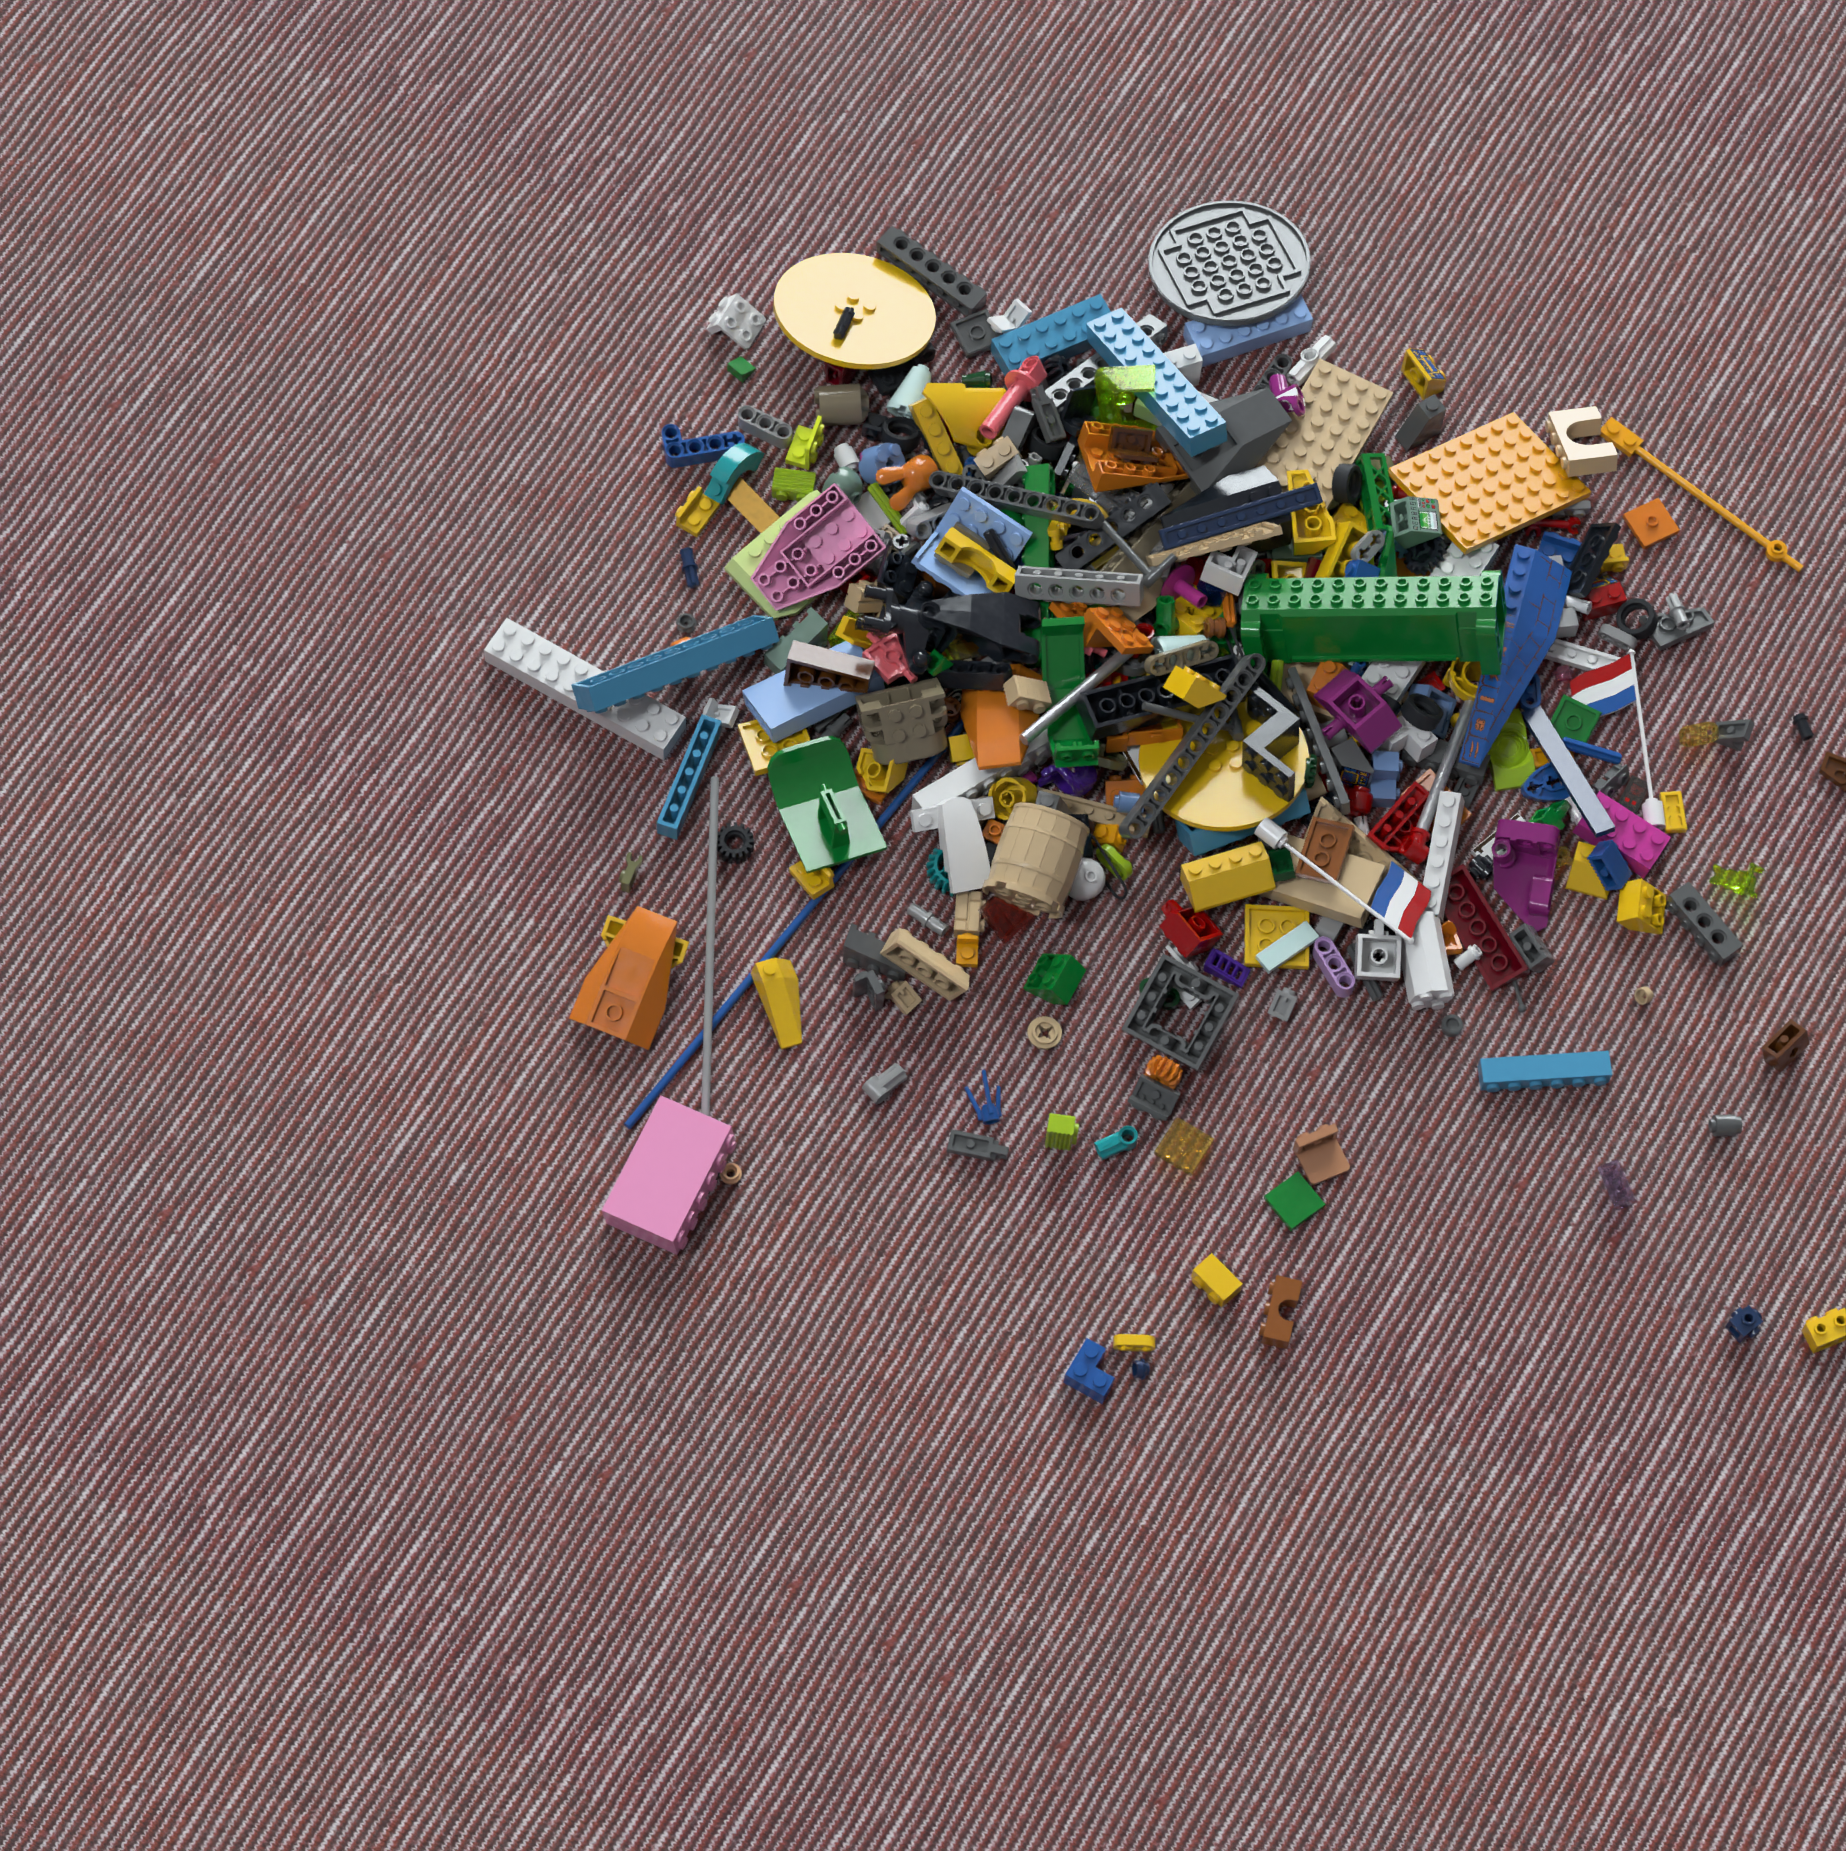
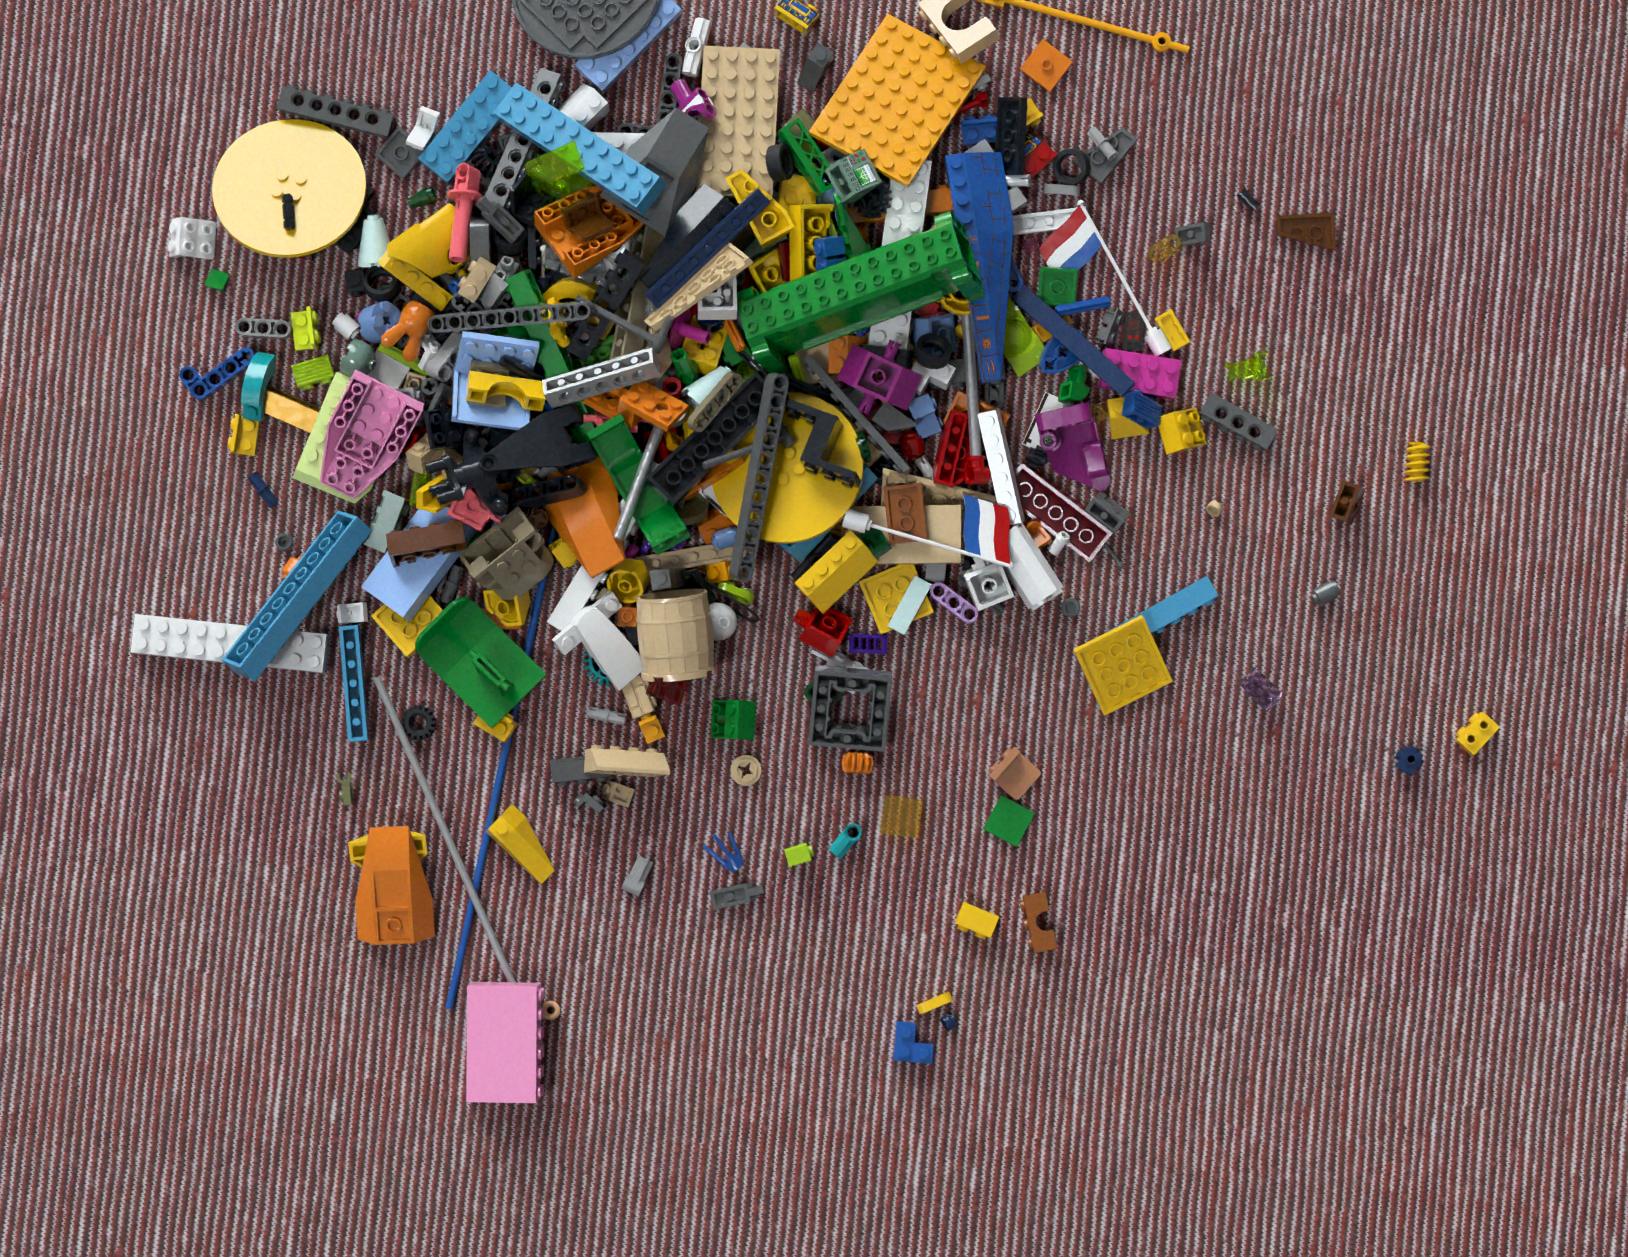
camera: 25 degrees left, 20 degrees up
dark tan cylinder [814,383,869,426] -> none
green slope [927,649,953,676] -> none
tan brick [1003,675,1052,714] -> none
dark grey bracket [1127,1074,1181,1121] -> none
yellow slope [1163,665,1227,708] -> none
dark orange wheel [1203,617,1226,638] -> none
light grey bracket [1267,987,1299,1022] -> none
light grey beam [1351,530,1385,562] -> none
none -> yellow plate [1073,615,1173,716]

